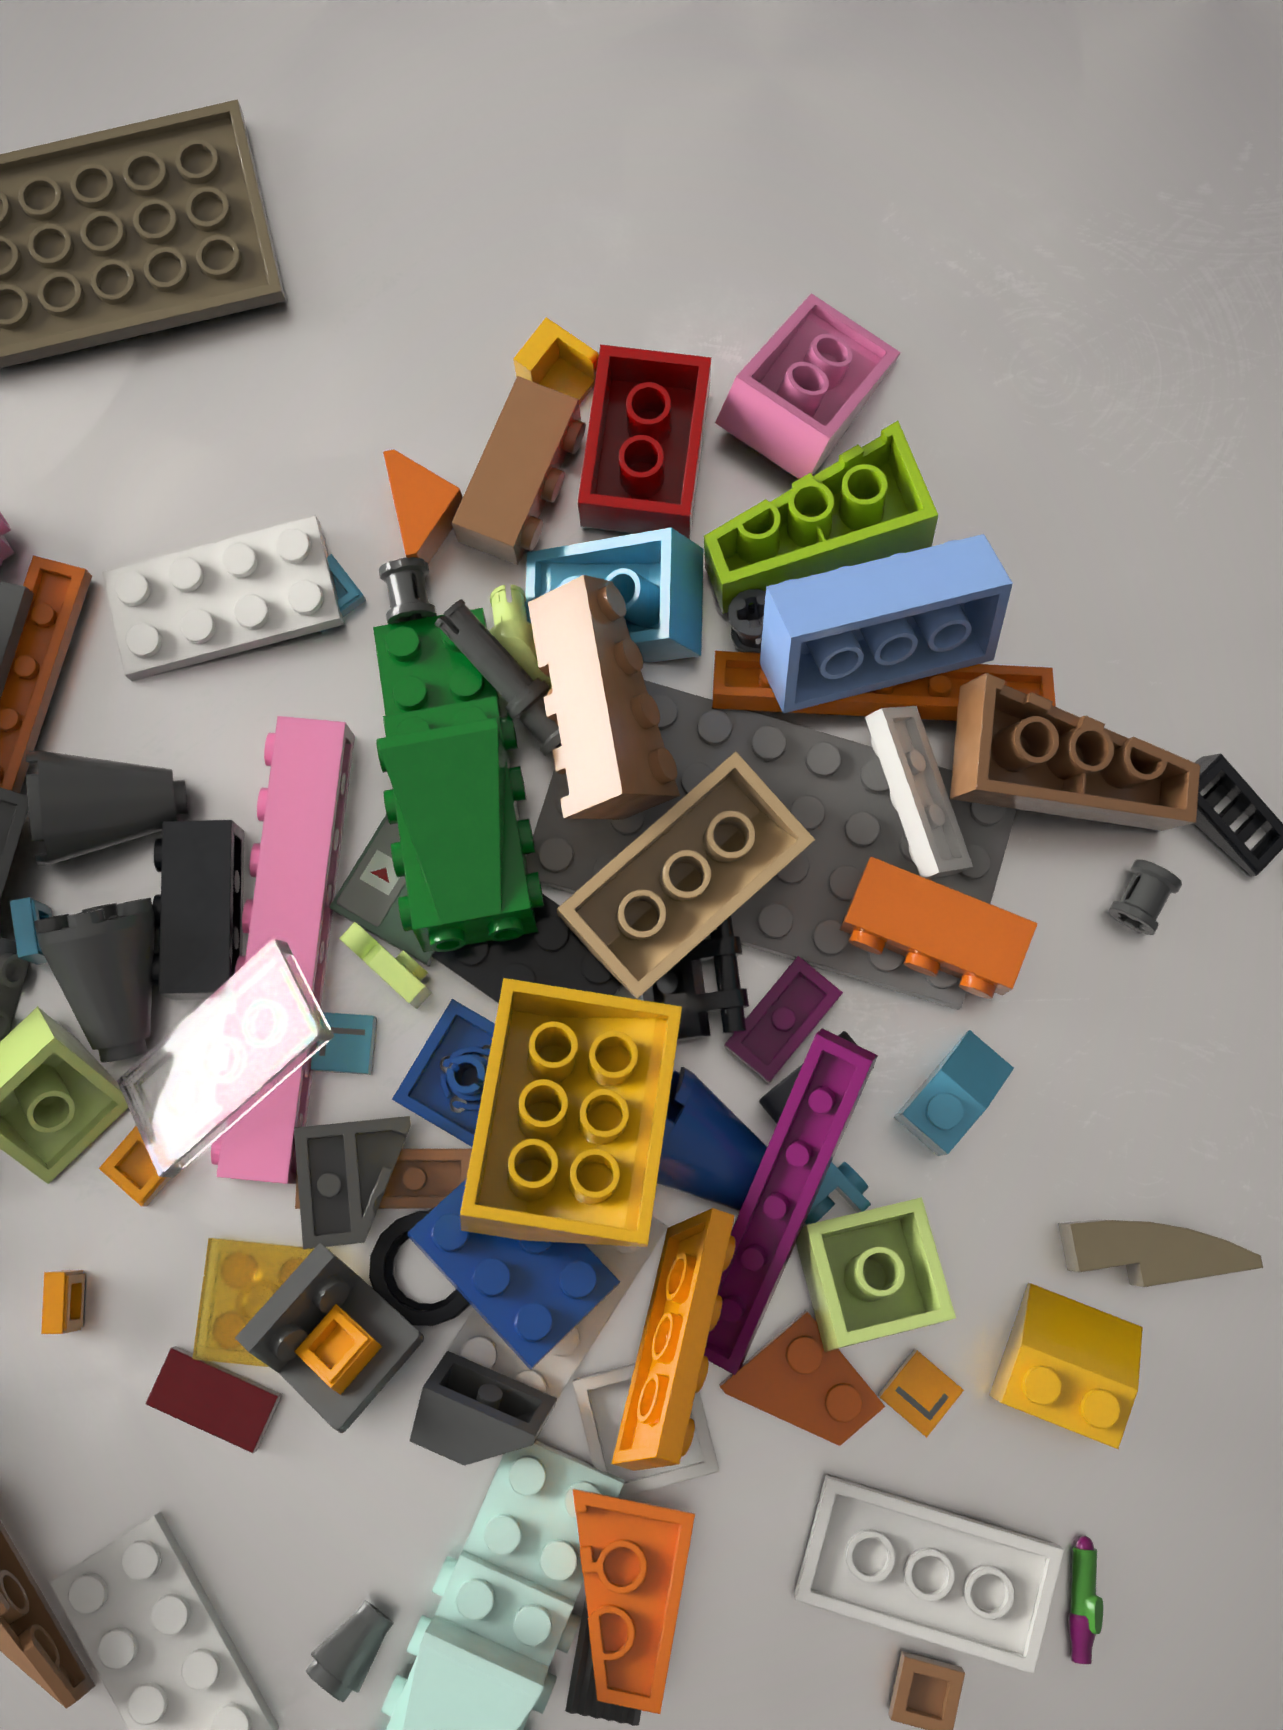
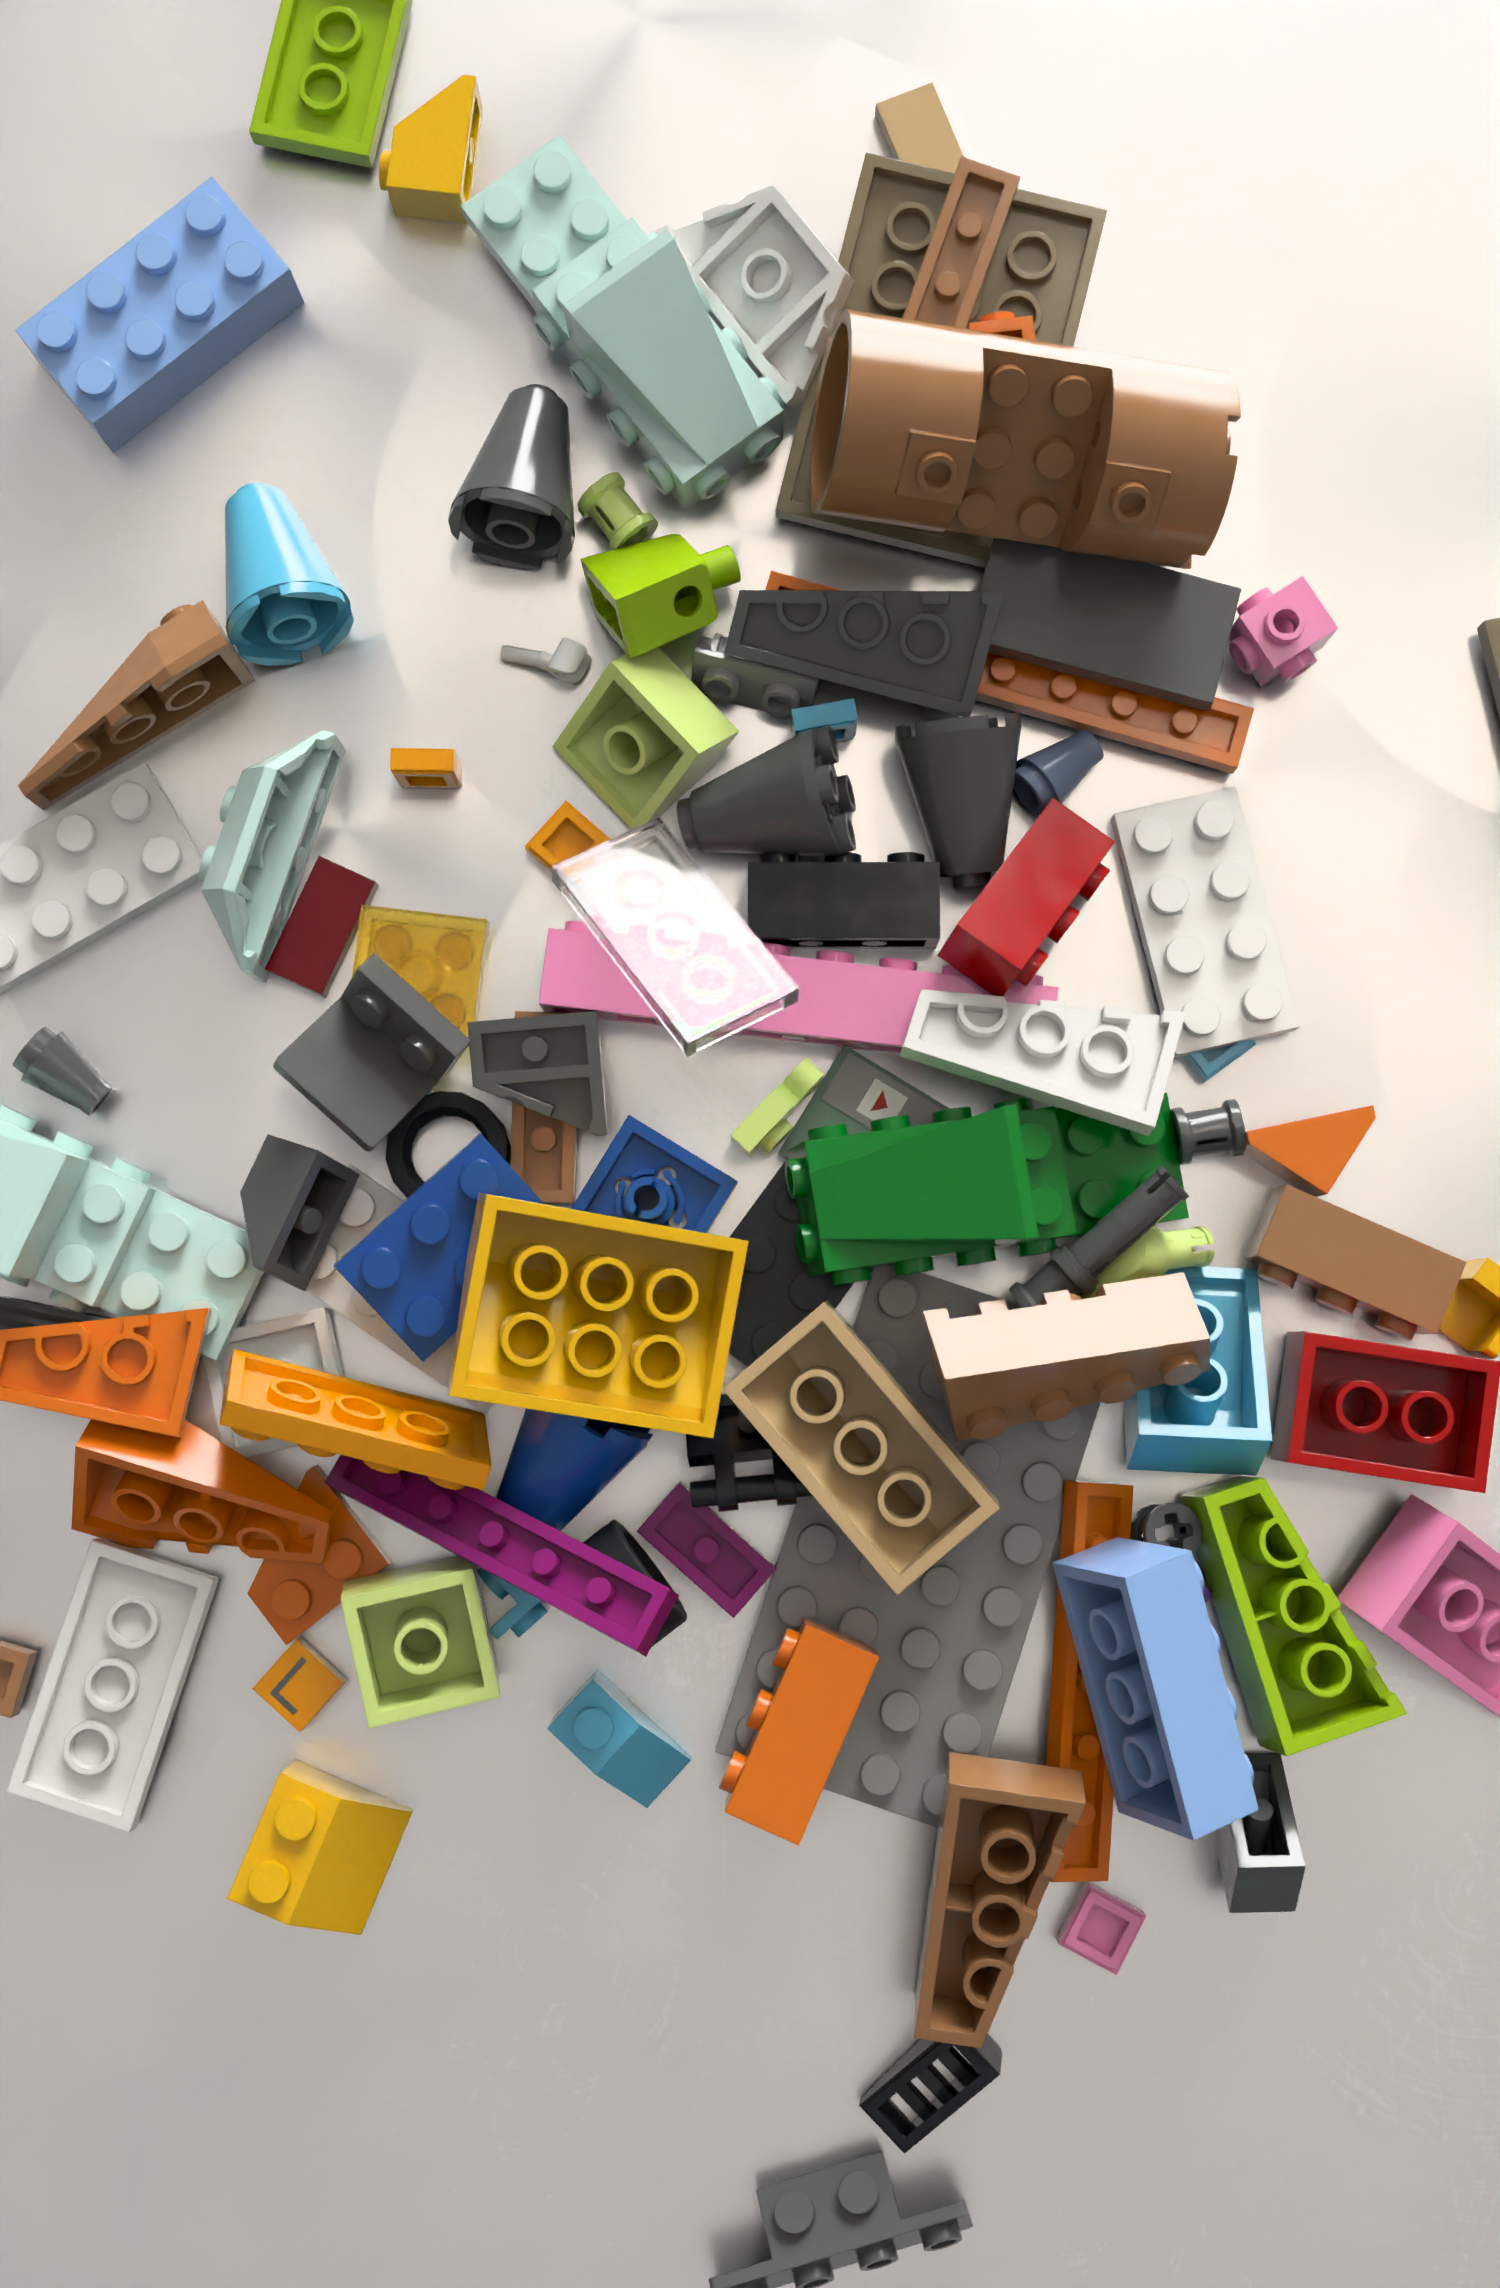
camera: 90 degrees right, 5 degrees up
light orange tile [294,1304,382,1395] -> none
medium azure tile [311,1012,377,1075] -> none
white plate [865,706,973,879] -> none
dark tan slope [1058,1220,1263,1287] -> none
bright green piece [1068,1536,1103,1664] -> none
dark grey bush [1109,859,1182,935] -> none
none -> orange wedge [71,1419,334,1564]
none -> light aqua wedge [199,730,346,983]
none -> white wing [899,989,1186,1136]
none -> brick [937,798,1115,996]
none -> sand blue cone [1013,729,1104,815]
none -> bright pink tile [1056,1882,1146,1975]
none -> dark grey slope [1217,1753,1306,1913]

